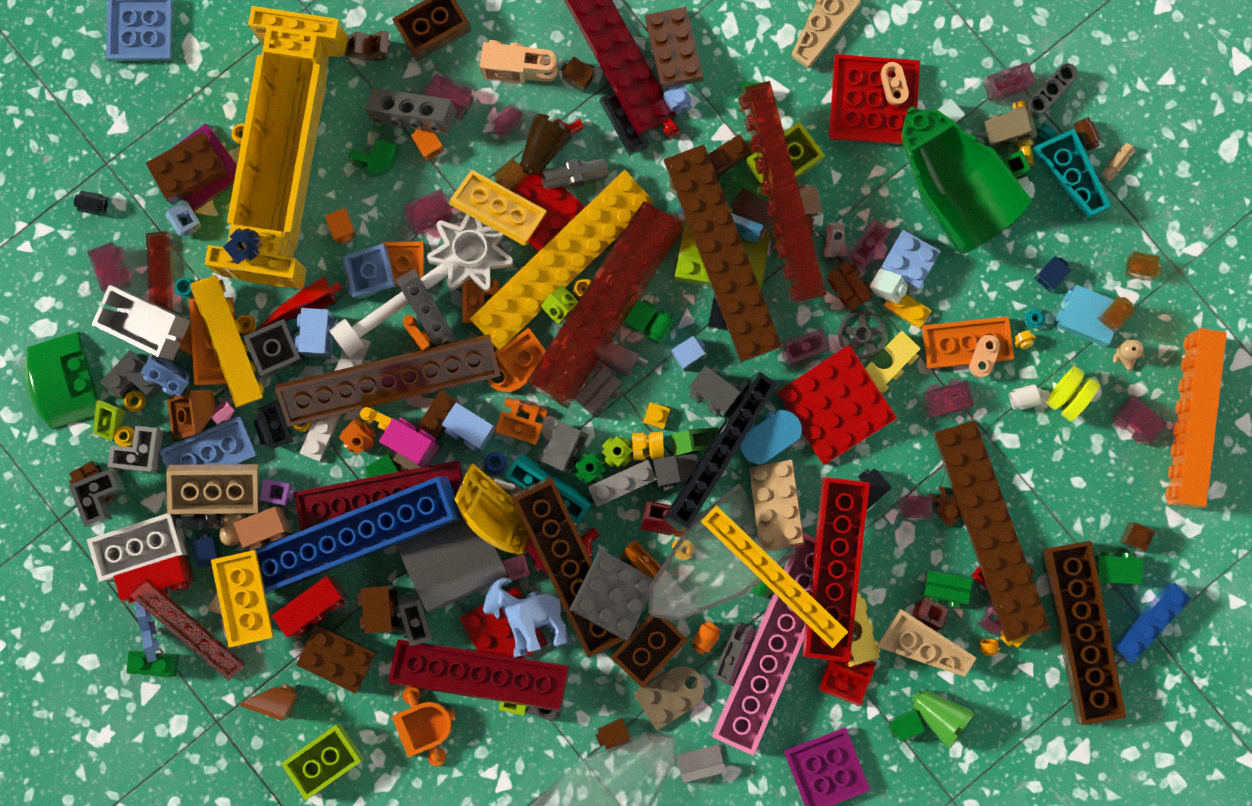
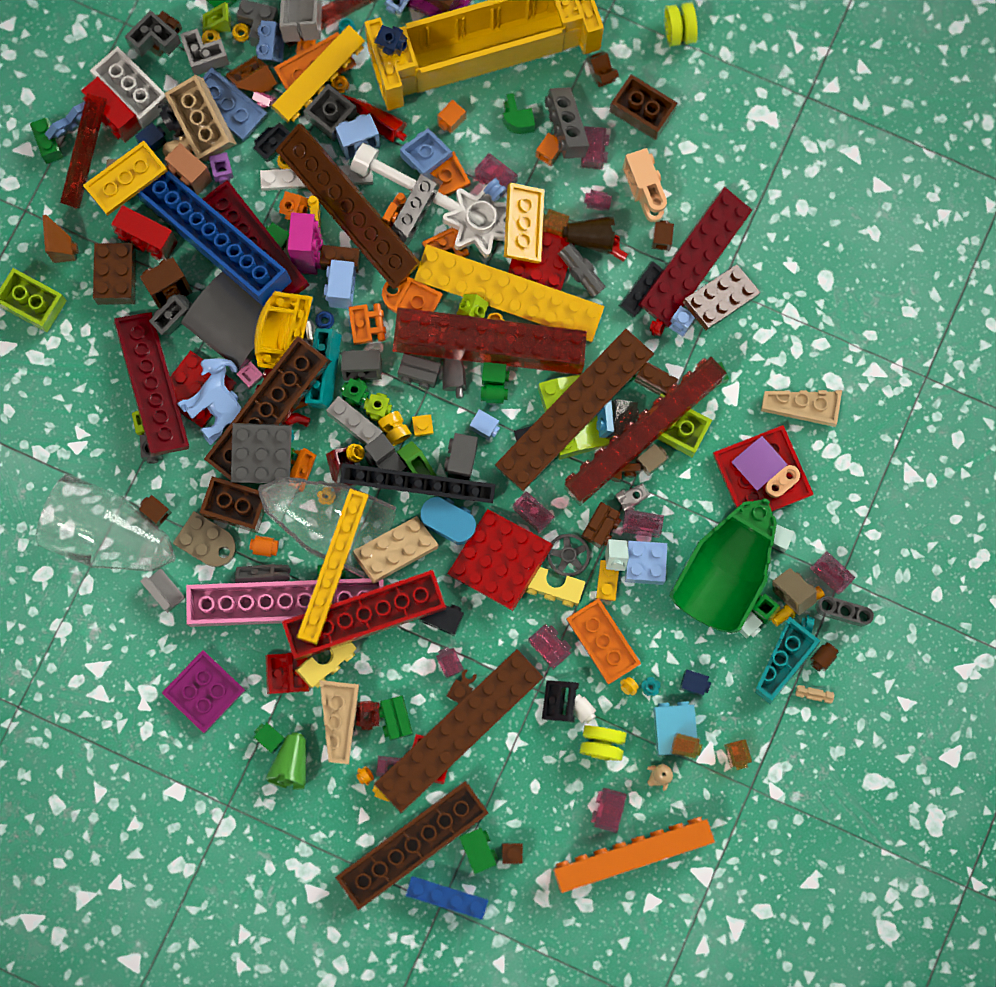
camera: 55 degrees right, 5 degrees down
orange piece [392,687,457,766] -> none
light nougat plate [969,335,1000,378] -> none
none -> yellow plate [346,444,365,463]
none -> medium blue wheel [483,178,507,202]
none -> black plate [542,680,579,723]
none -> medium lavender slope [732,436,788,490]

